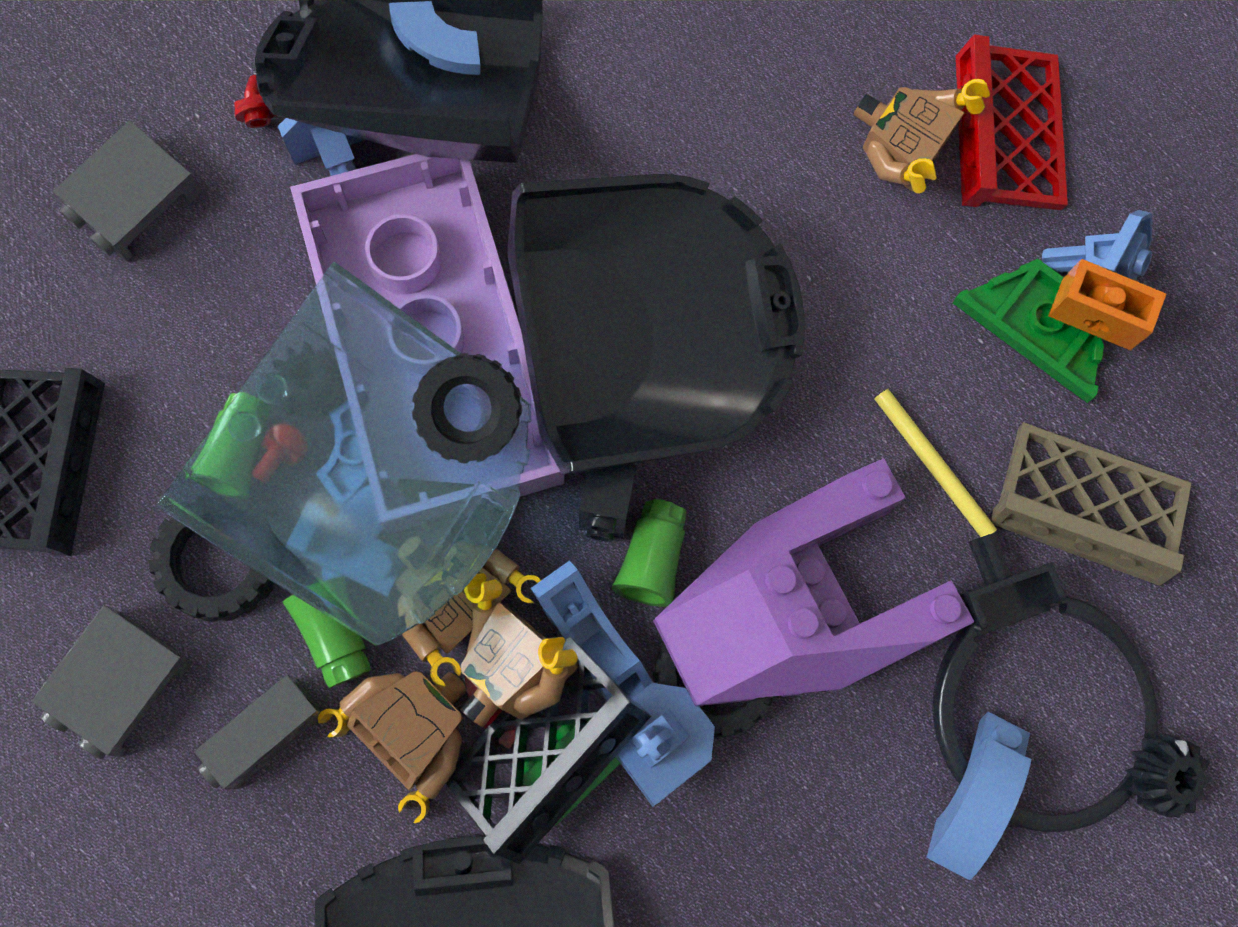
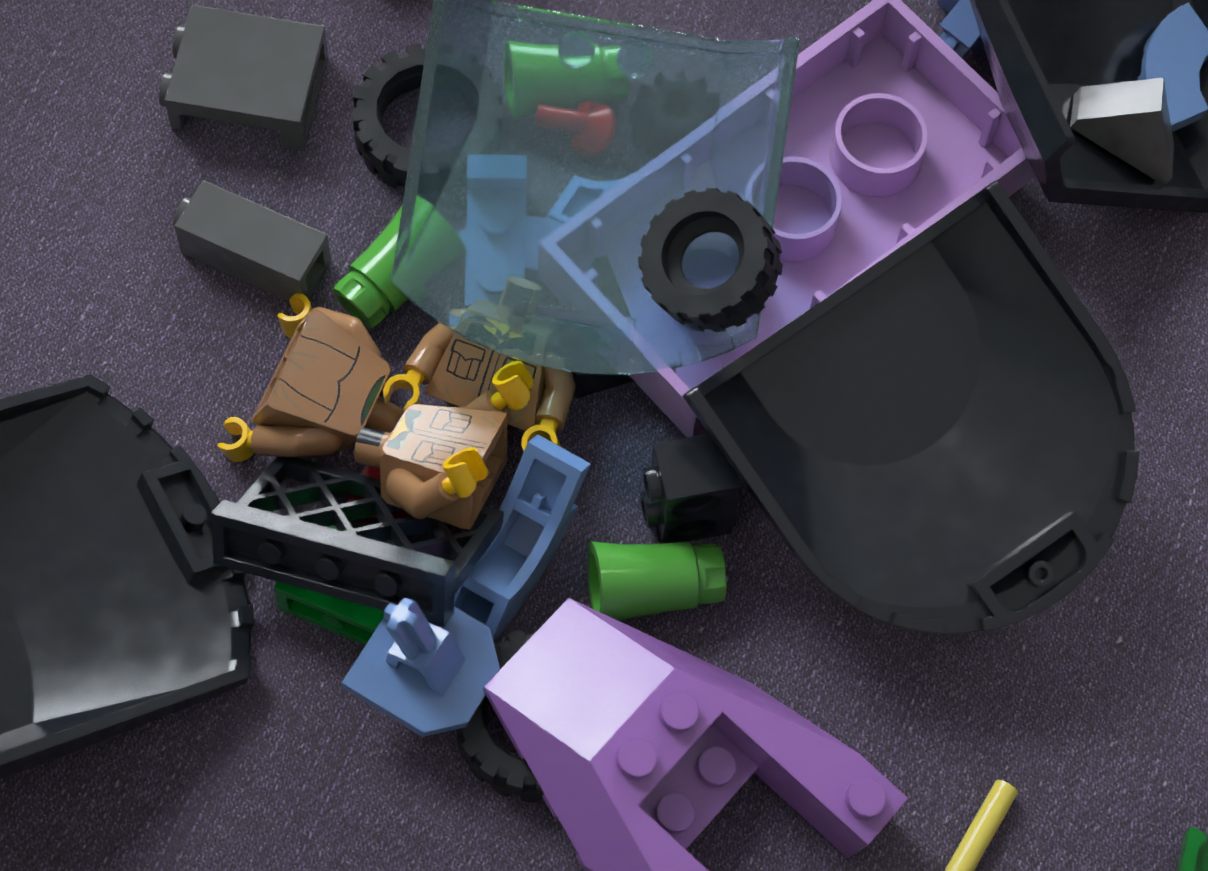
camera: 70 degrees right, 10 degrees down
none -> flat silver slope [1070,78,1174,186]

